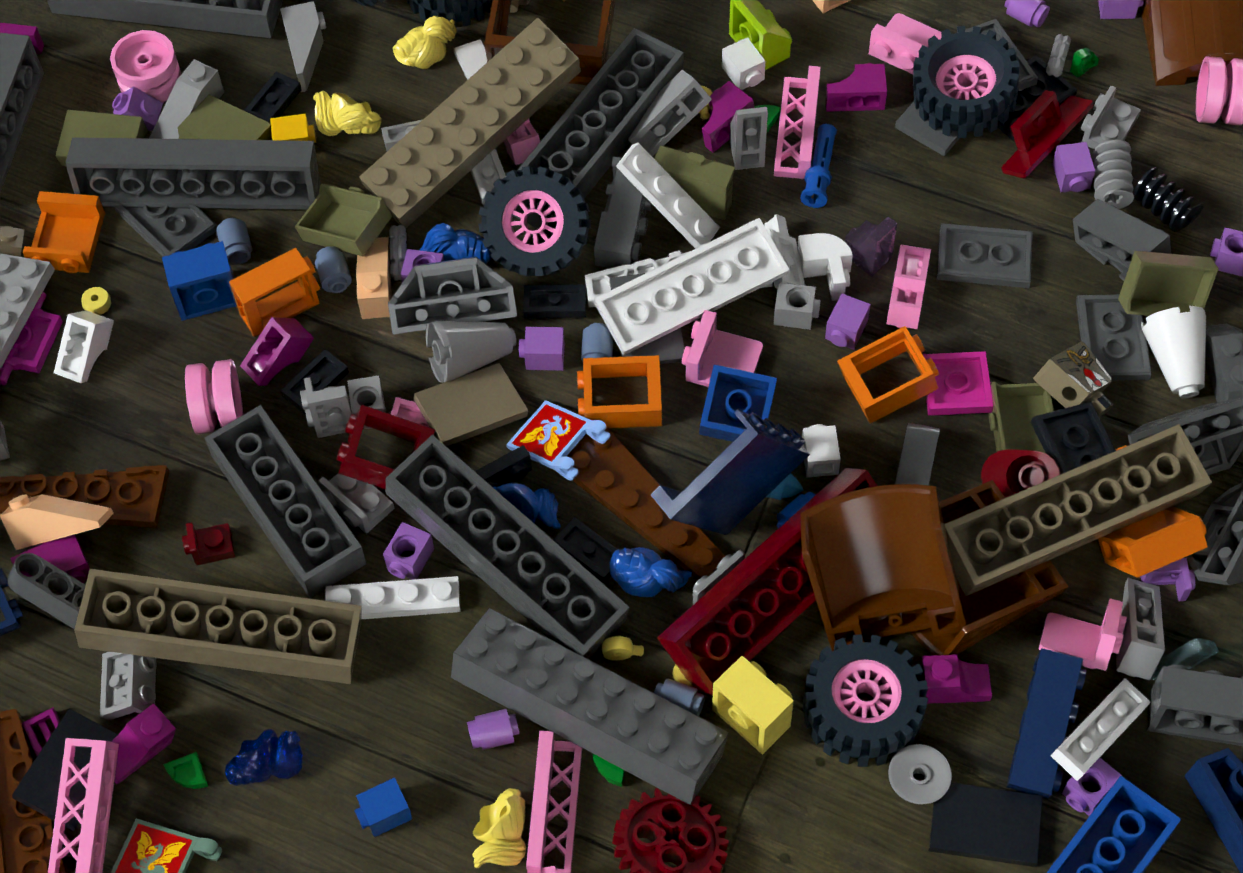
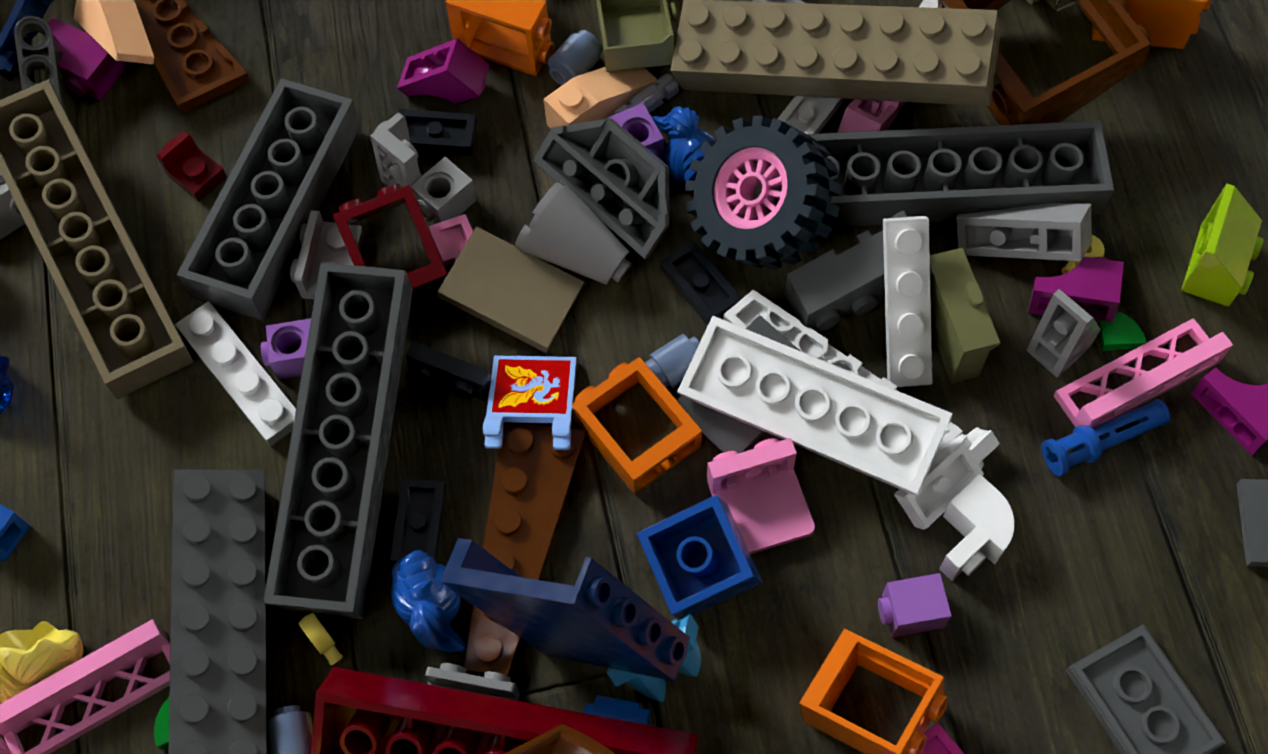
camera: 55 degrees right, 5 degrees up
bright pink wheel [185,359,243,435] -> none
medium lavender brick [467,709,519,750] -> none
blue hair [493,483,560,529] -> none
medium lavender brick [519,327,565,371] -> none
white brick [722,37,766,90] -> none
light grey brick [774,282,821,330] -> none
white brick [802,424,841,478] -> none
clear purple arch [845,217,897,277] -> none
bright pink slope [886,245,931,329] -> none

